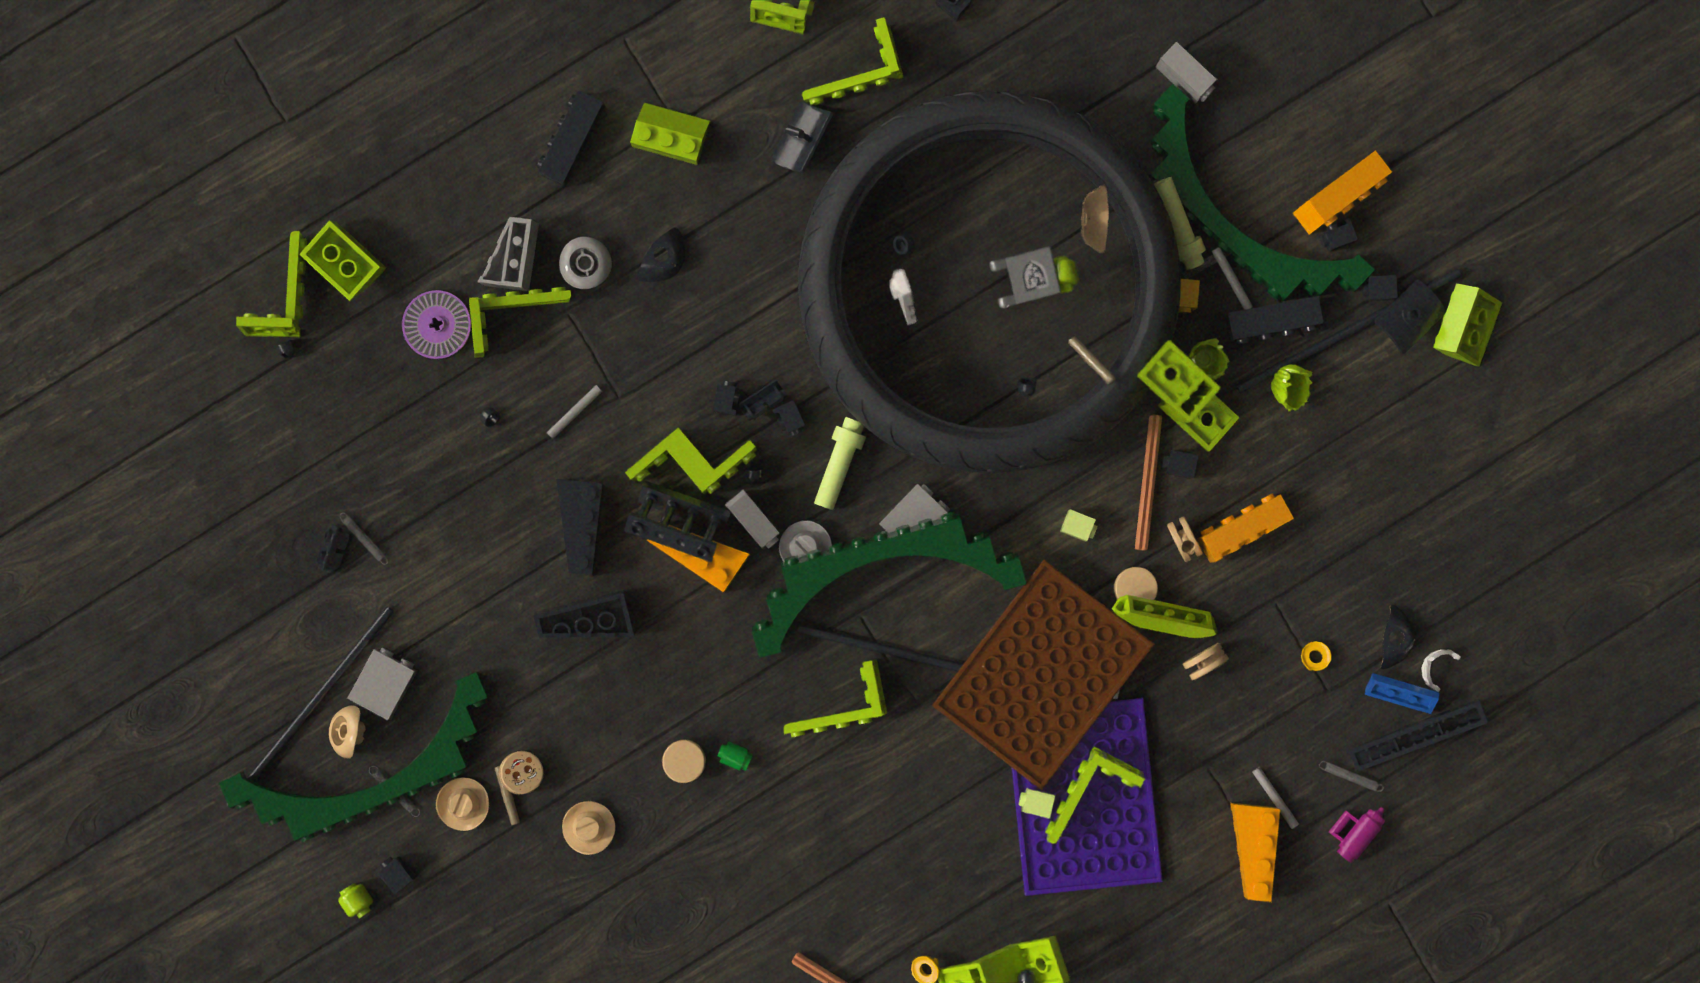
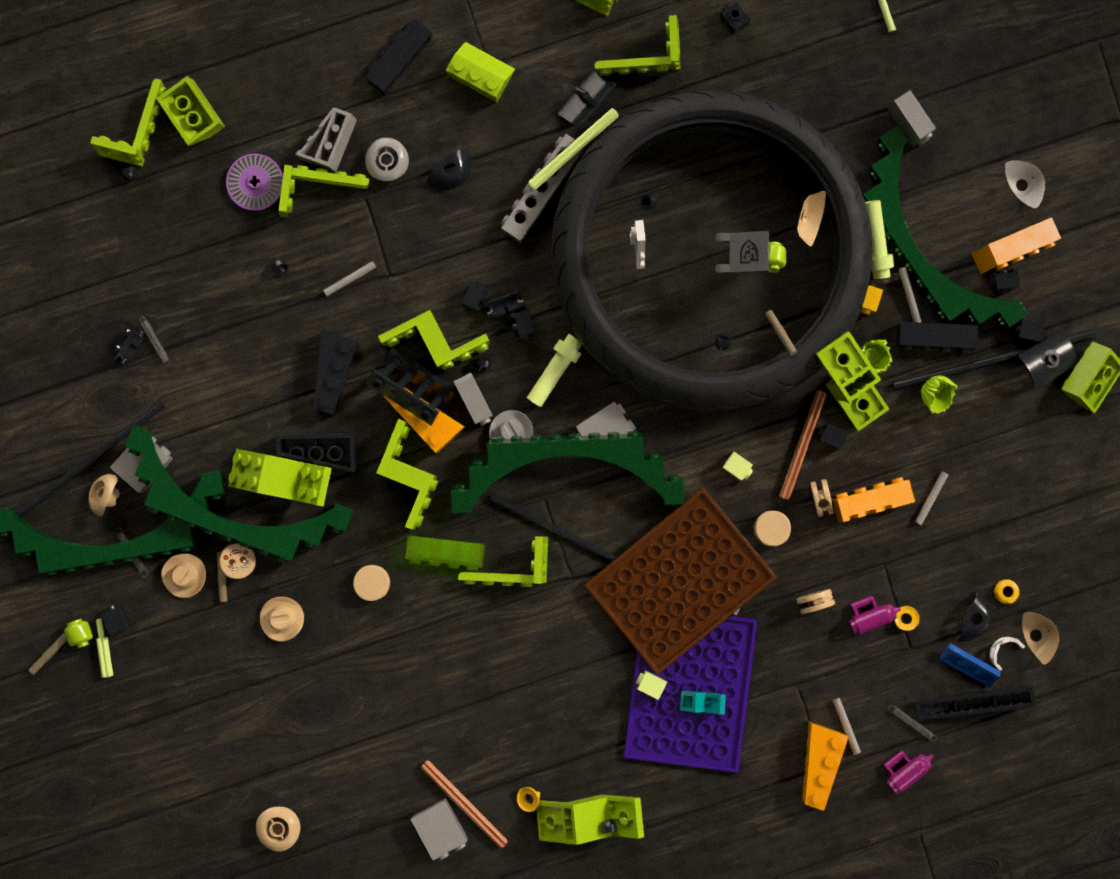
camera: 15 degrees right, 0 degrees up
green brick [717,741,753,771] -> none
lime bracket [1045,746,1145,844] -> none
lime brick [1112,595,1217,638] -> none
none -> dark tan piece [29,633,67,674]
none -> yellowish green axle [96,619,113,678]
none -> dark green arch [125,425,353,563]
none -> lime bracket [228,449,332,506]
none -> lime bracket [377,419,438,530]
none -> clear neon green brick [405,535,485,571]
none -> light grey brick [501,134,585,244]
none -> yellowish green axle [528,108,618,190]
none -> teal slope [680,691,726,714]
none -> magenta piece [849,595,901,635]
none -> light grey bar [915,472,948,525]
none -> yellow piece [994,579,1019,605]
none -> white piece [1005,161,1045,208]
none -> tan piece [1022,612,1059,664]

